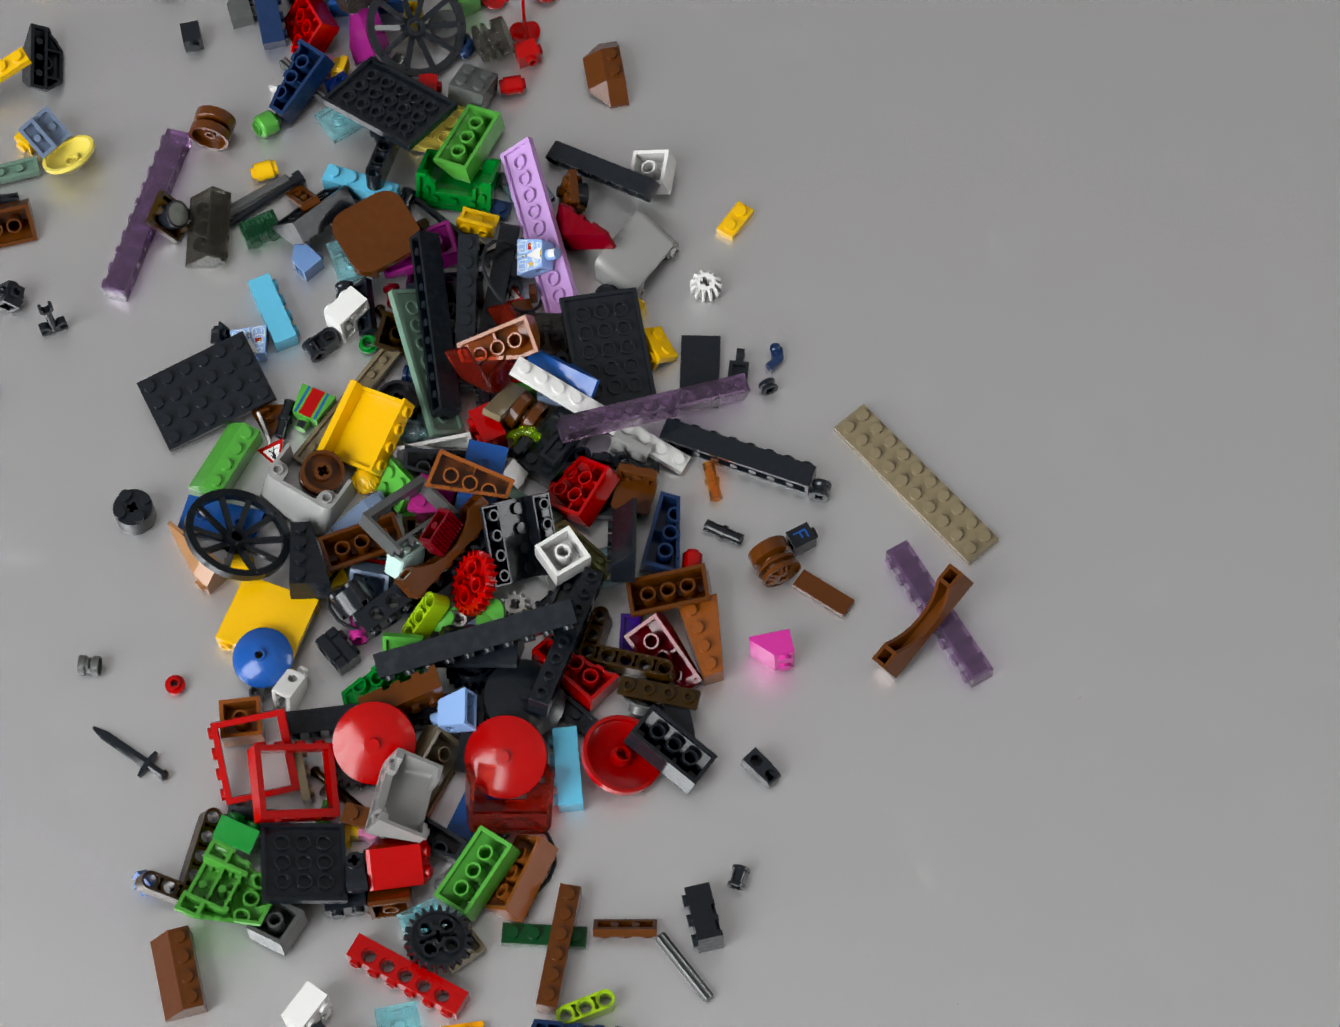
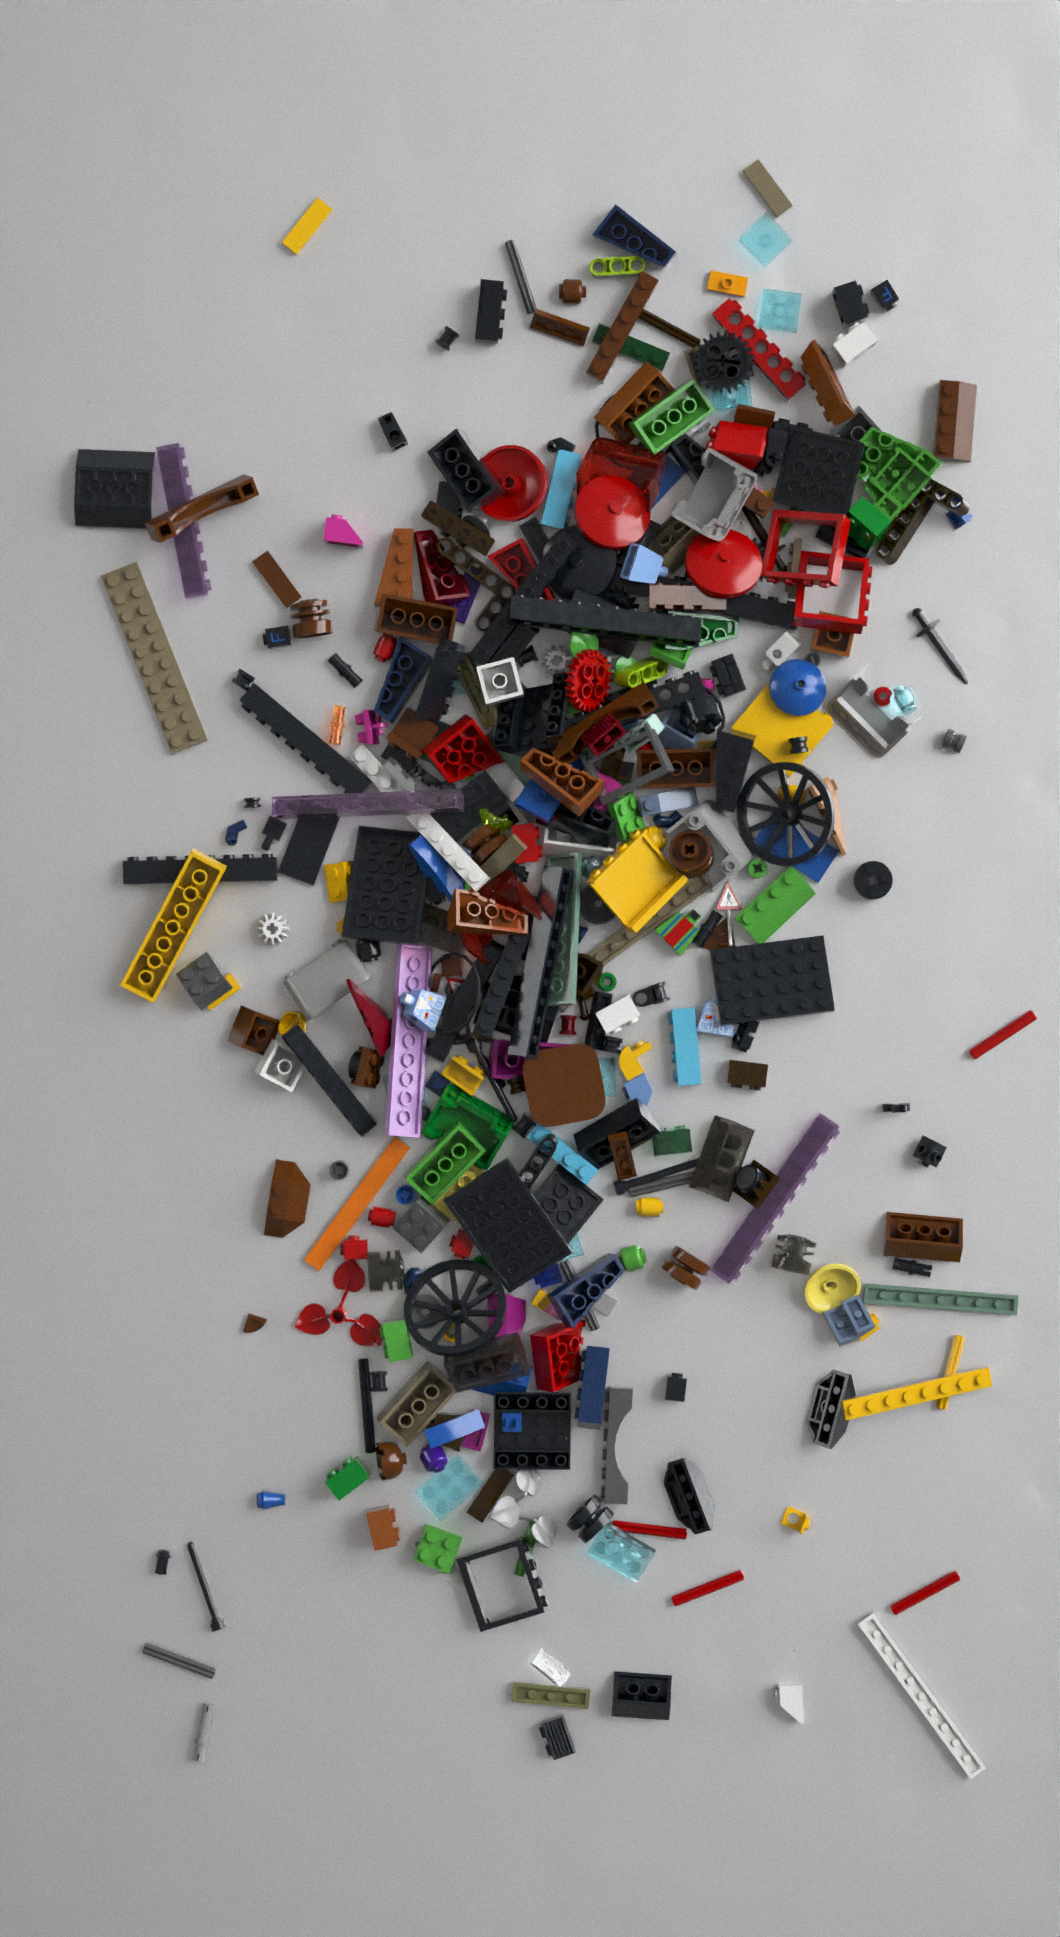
camera: 165 degrees left, 25 degrees up
none -> black slope [74,449,155,529]
none -> yellow brick [120,848,227,1003]
none -> black brick [123,854,278,884]
none -> dark grey brick [176,952,233,1010]
none -> reddish brown slope [227,1005,280,1055]
none -> yellow hair [278,1011,307,1036]
none -> yellow tile [282,197,333,255]
none -> orange tile [304,1137,410,1271]
none -> dark grey wheel [329,1160,349,1180]
none -> dark pink hips [355,710,388,745]
none -> blue wheel [396,1185,415,1205]
none -> black plate [534,1164,604,1244]
none -> black arm [546,437,576,452]
none -> reddish brown head [559,279,586,304]
none -> yellow brick [619,1040,652,1081]
none -> dark brown axle [639,309,701,348]
none -> dark blue arm [653,810,682,828]
none -> dark brown brick [727,1060,768,1091]
none -> bright green wheel [748,859,767,878]
none -> clear smoke wheel [771,1234,817,1275]
none -> black wheel [788,736,809,754]
none -> dark orange slope [800,339,856,427]
none -> light grey windscreen [828,663,923,758]
none -> clear light blue head [890,685,918,715]

